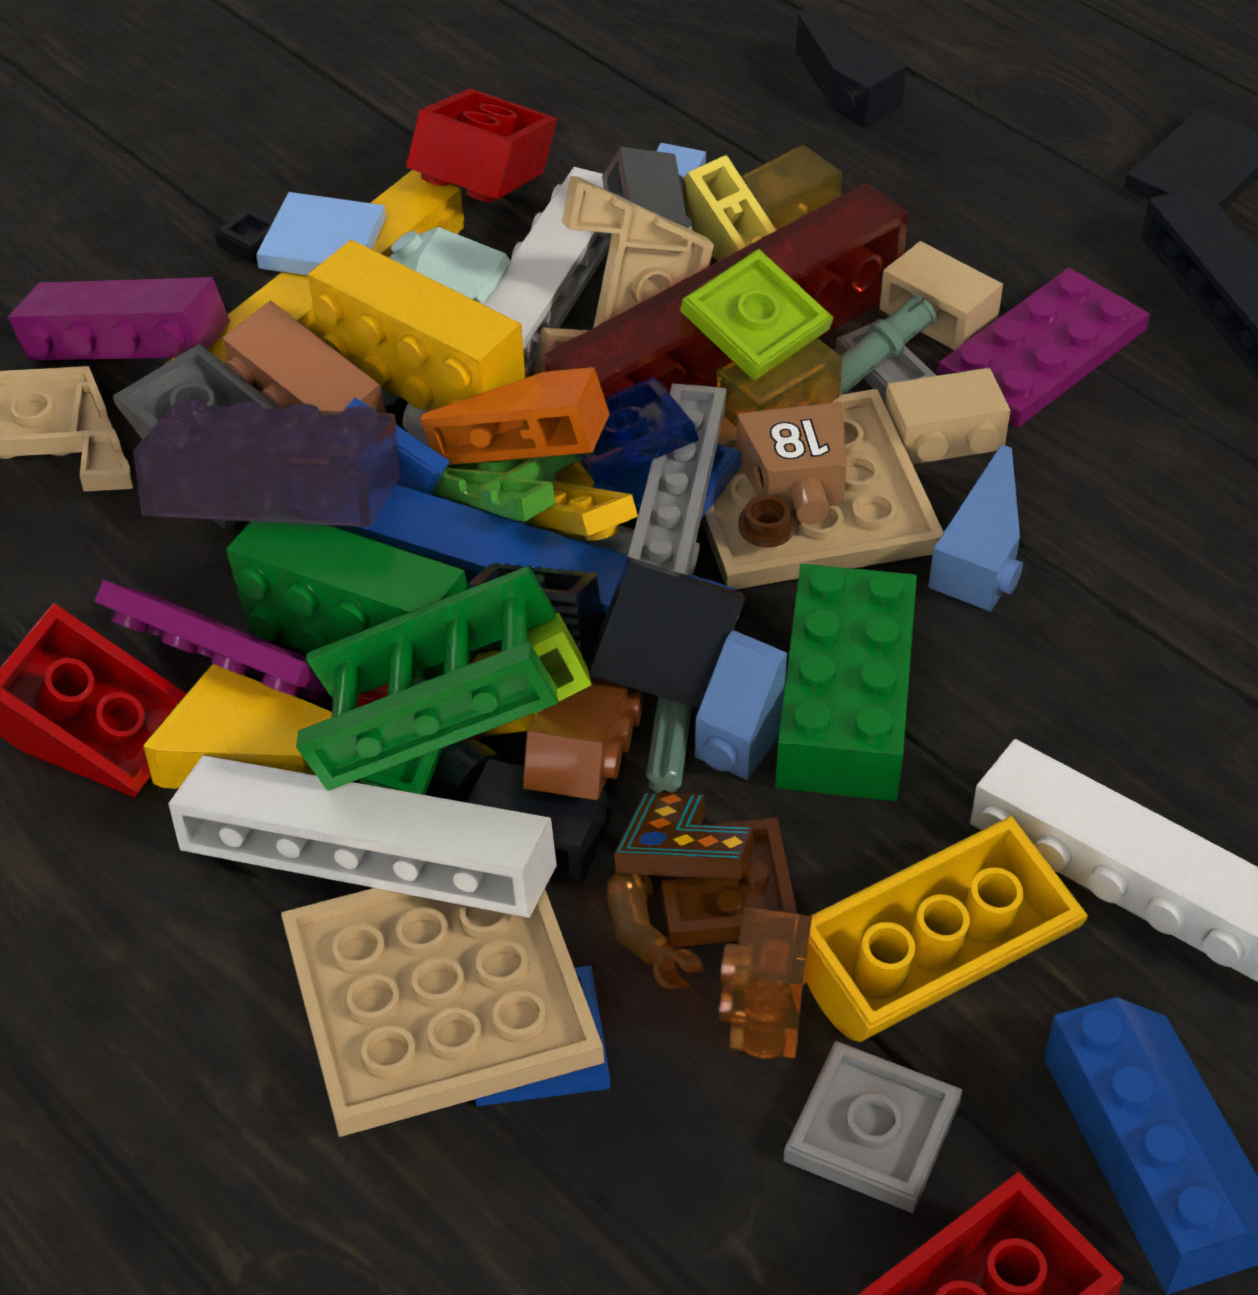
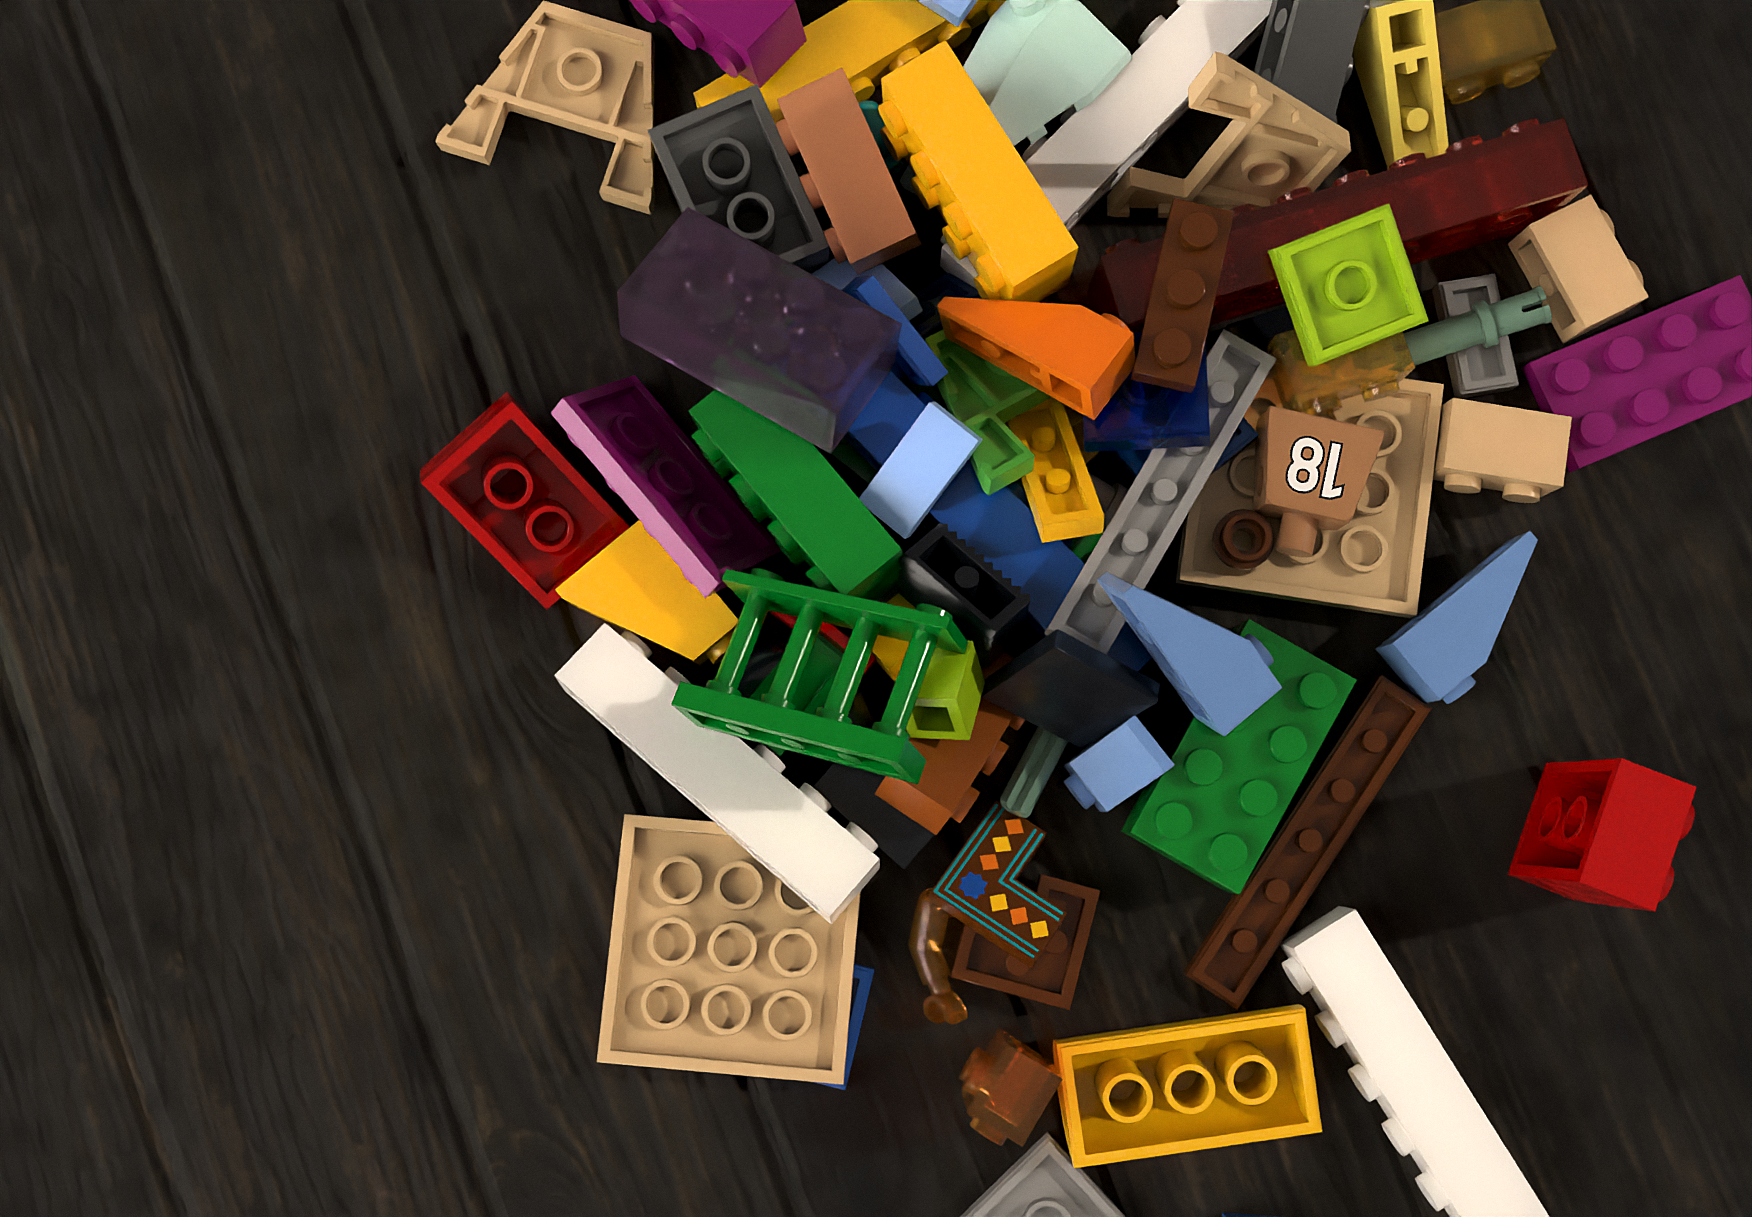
camera: 25 degrees right, 35 degrees up
none -> light blue tile [859,401,983,539]
none -> medium blue slope [1097,572,1282,737]
none -> reddish brown plate [1130,198,1235,393]
none -> reddish brown tile [1183,675,1432,1010]
none -> red brick [1507,758,1697,912]

